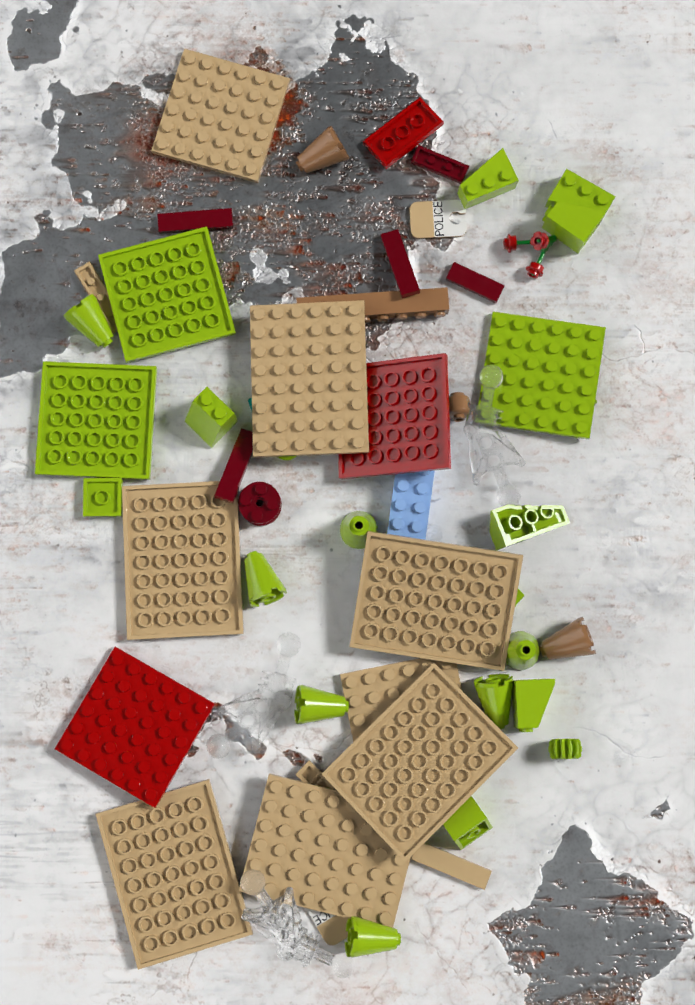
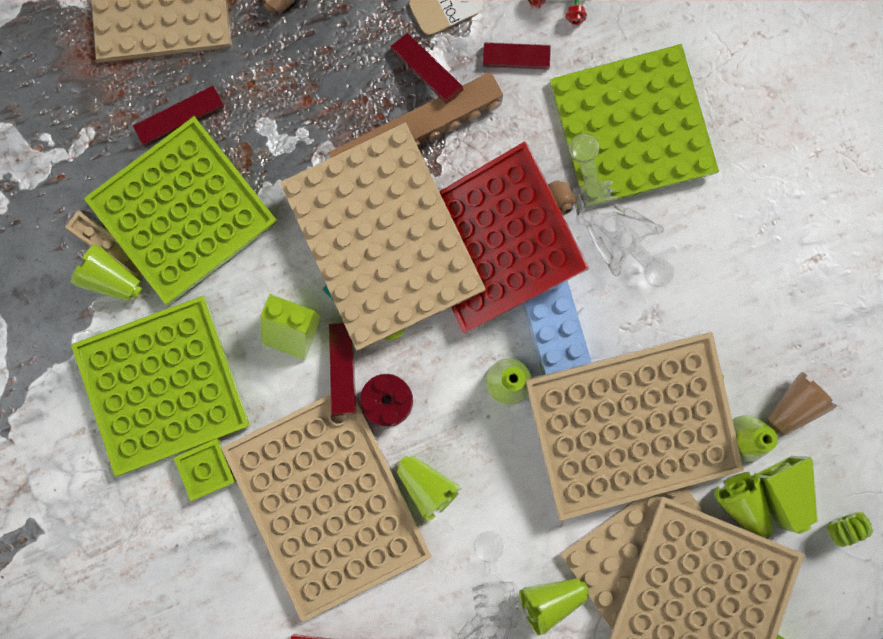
camera: 25 degrees left, 0 degrees up
lime wedge [489,504,570,551] -> none

